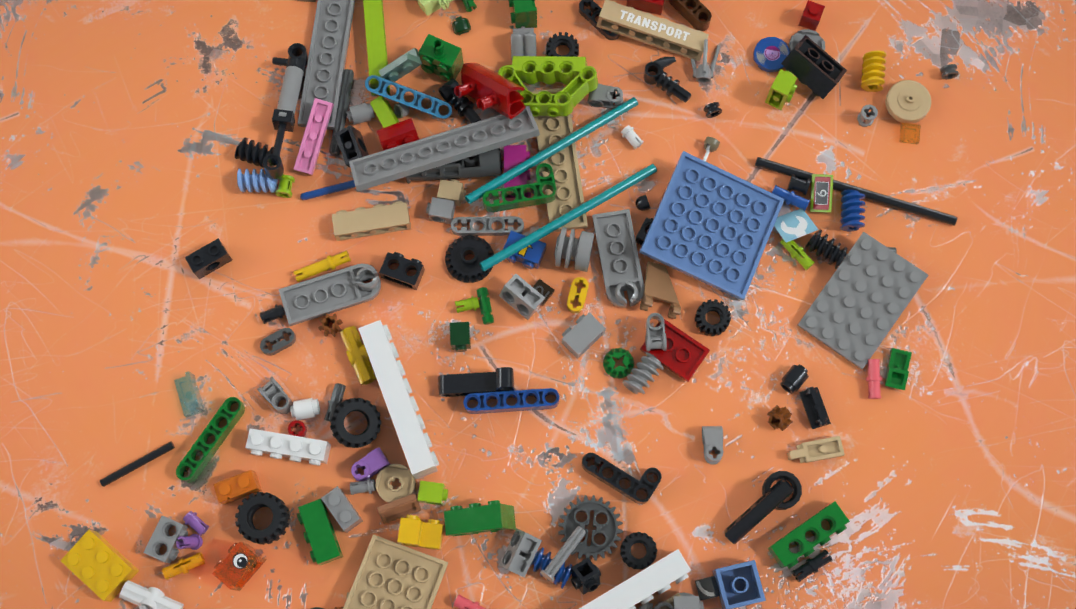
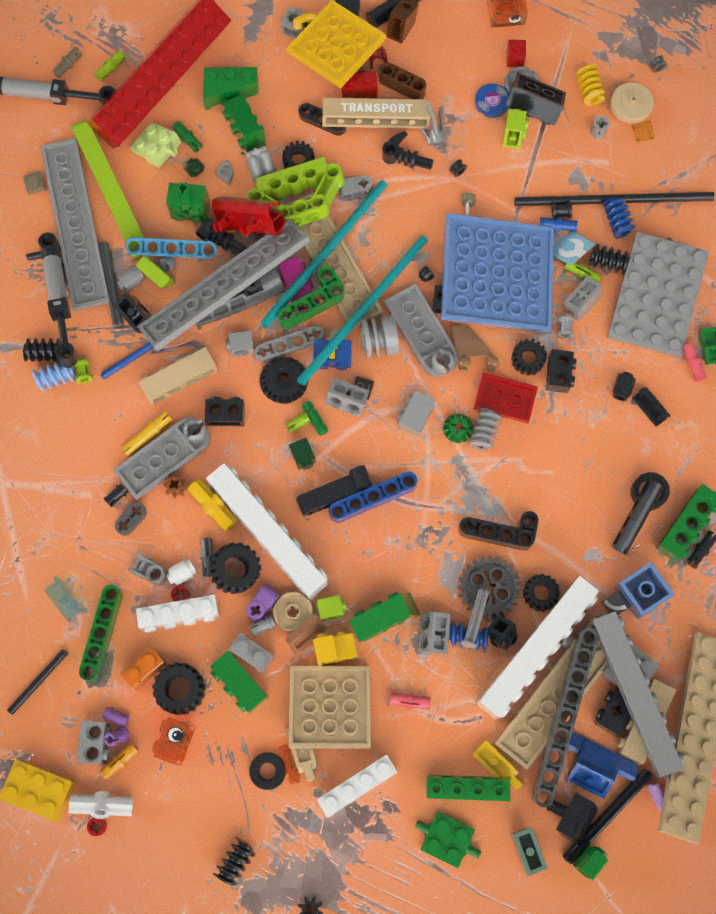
camera: 20 degrees left, 0 degrees up
black brick [185,238,232,279] -> none
bright pink plate [294,98,334,175] -> none
red brick [377,118,420,150] -> none
sand green bracket [379,48,422,82] -> none
tan brick [437,179,466,207] -> none
yellow beam [567,277,589,314] -> none
white pin [621,125,644,149] -> none
light grey piece [645,313,667,351] -> none
light grey piece [702,426,723,465] -> none
dark orange gear [767,405,793,431] -> none
tan hinge [787,436,845,463] -> none
slope [810,174,833,213] -> none
none -> light grey tile [215,160,233,185]
none -> black brick [546,349,577,393]
none -> light grey bush [558,315,574,339]
none -> light grey hinge [564,276,602,322]

